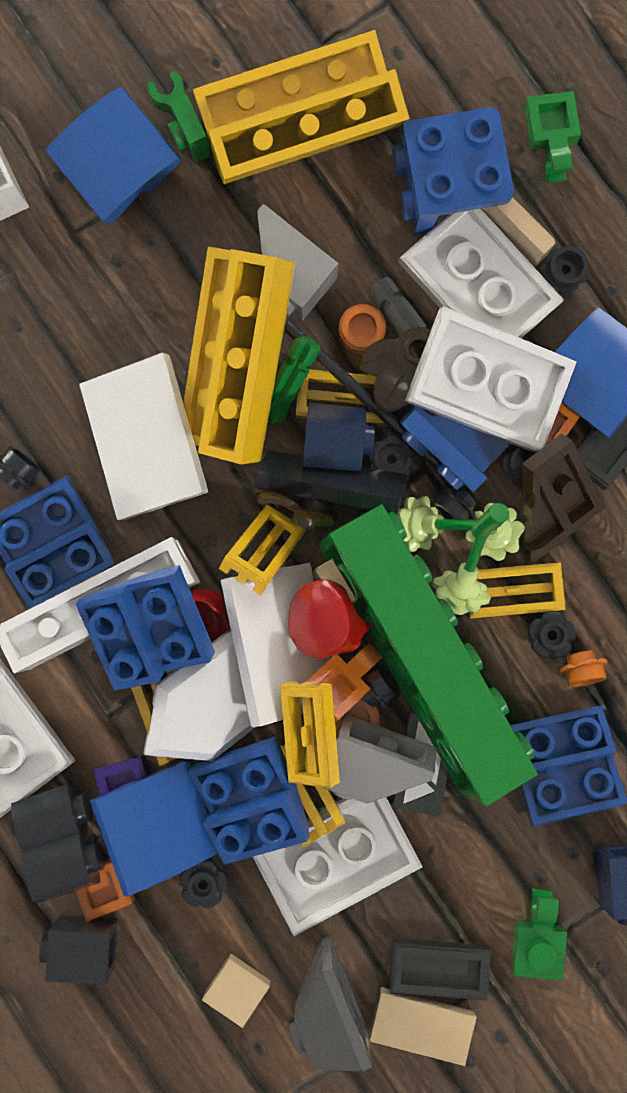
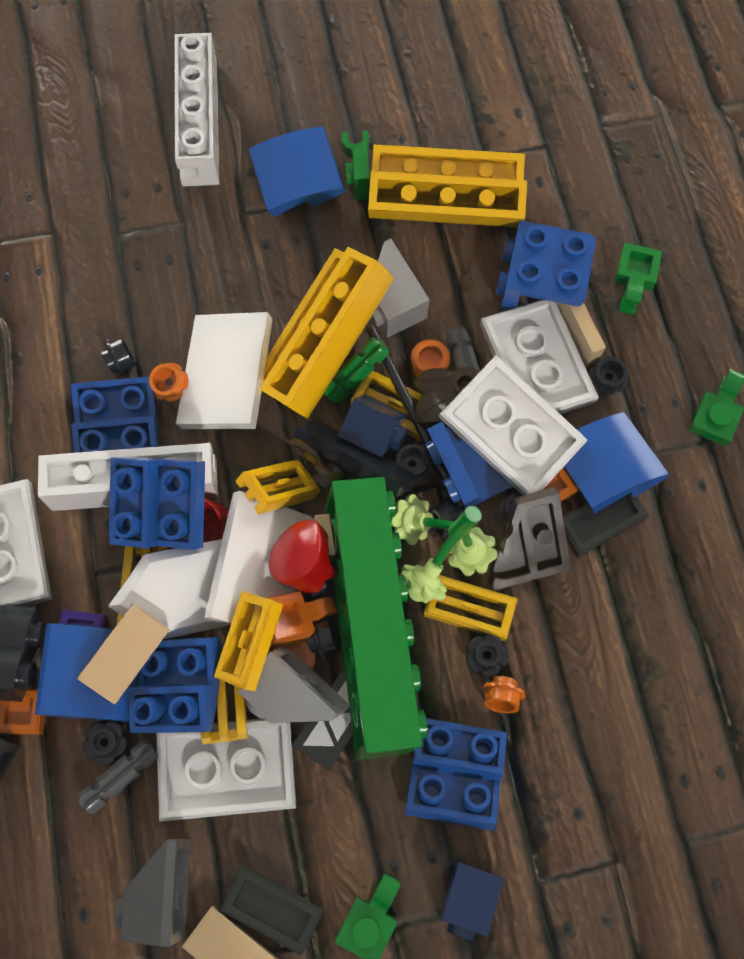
camera: 25 degrees right, 15 degrees down
tan tile [202,953,271,1028] -> none
none -> dark grey axle [76,740,158,814]
none -> tan tile [77,604,170,705]
none -> orange plate [149,363,189,402]

